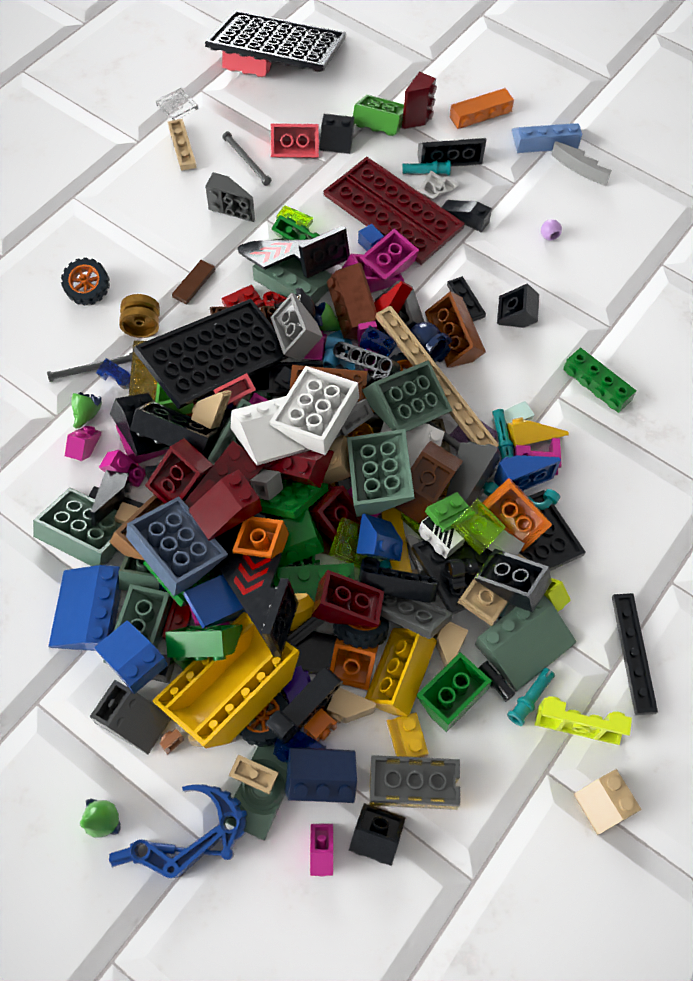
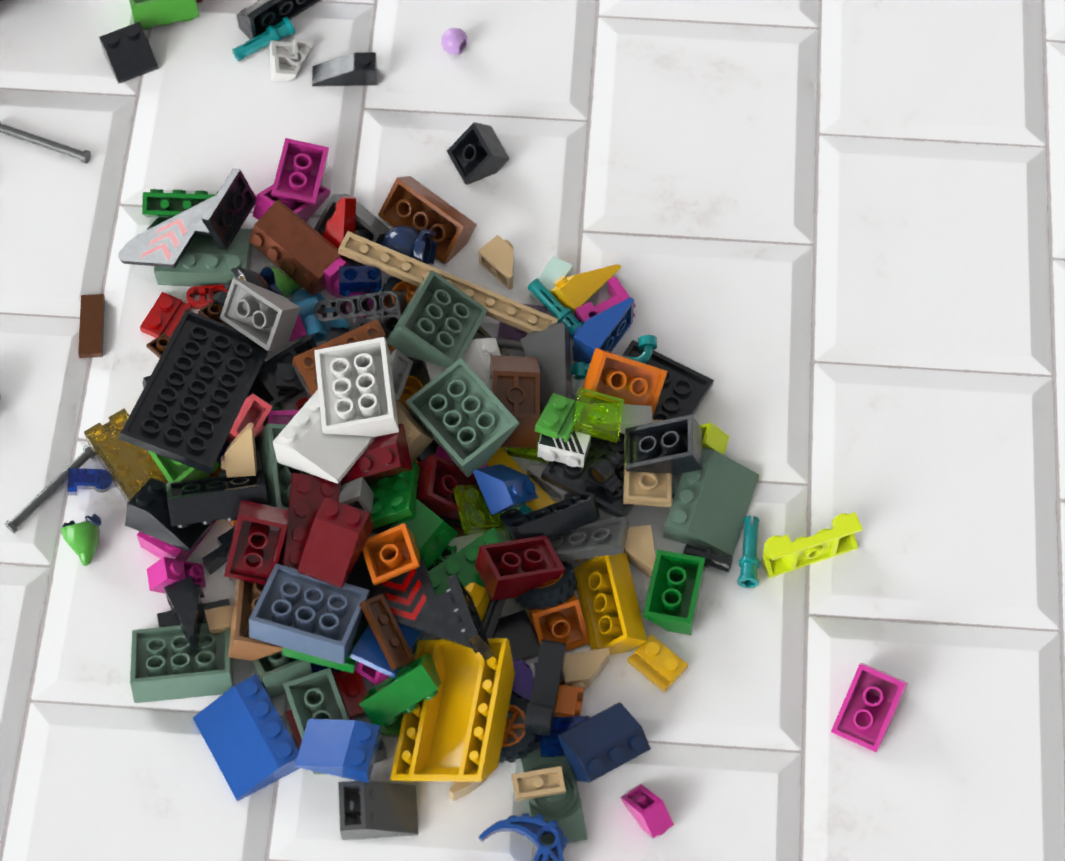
camera: 30 degrees left, 0 degrees up
dark pink slope [64,426,102,461] -> none
pearl gold wheel [119,294,160,338] -> none
nougat plate [159,729,184,755] -> none
dark grey slope [205,172,255,222] -> none
coral slope [271,123,319,158] -> none
clear neon green plate [276,205,313,228] -> none
dark red plate [323,157,465,265] -> none
black slope [348,803,406,866] -> none
blue brick [358,224,384,251] -> none
dark grey piece [369,755,460,810] -> none
black tile [447,276,486,322] -> none
green brick [563,347,637,413] -> none
slope [574,769,642,835] -> none
black plate [612,593,658,715] -> none
none -> reddish brown tile [359,593,415,671]
none -> tan slope [478,235,514,290]
none -> dark pink slope [831,663,909,753]

